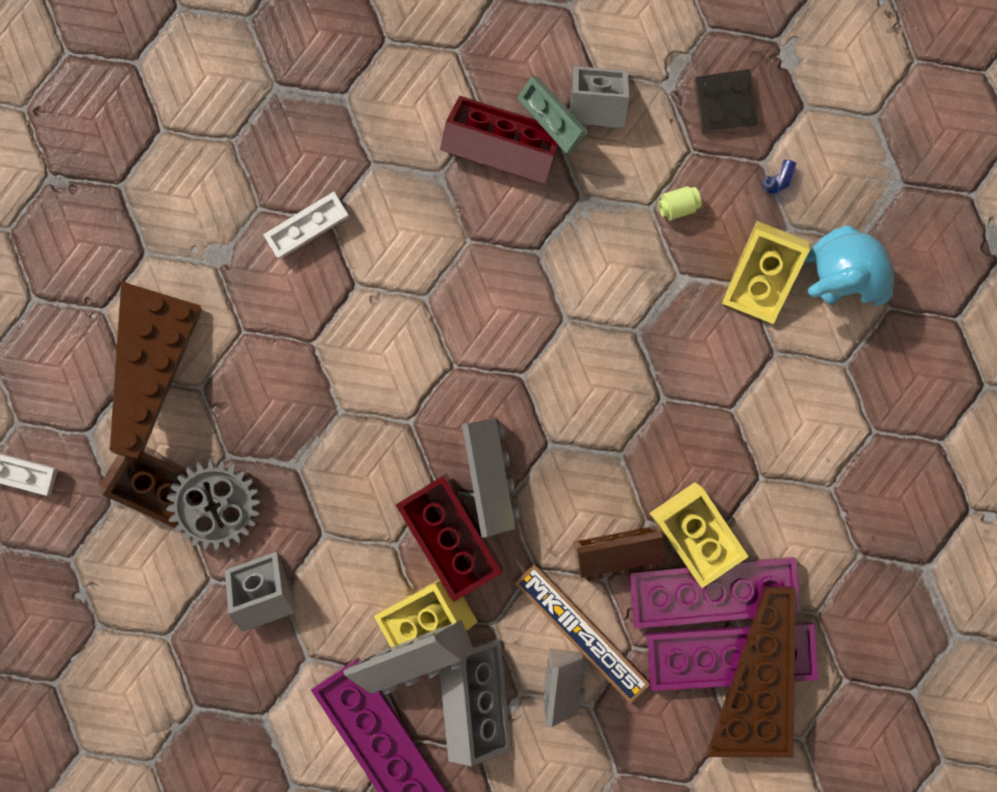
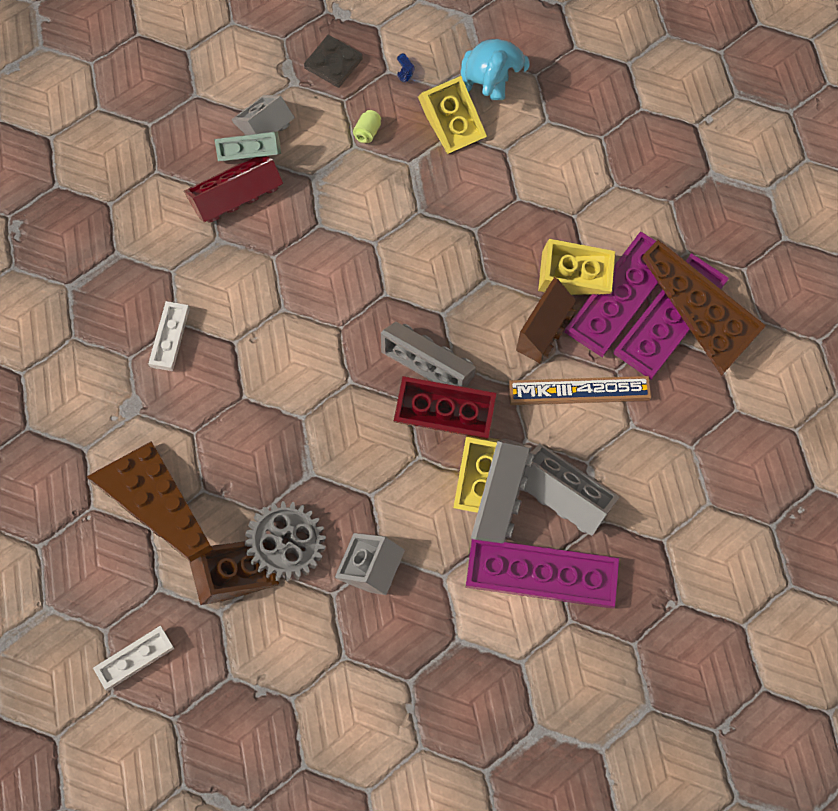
camera: 50 degrees left, 20 degrees down
light grey slope [543,648,588,727] -> none

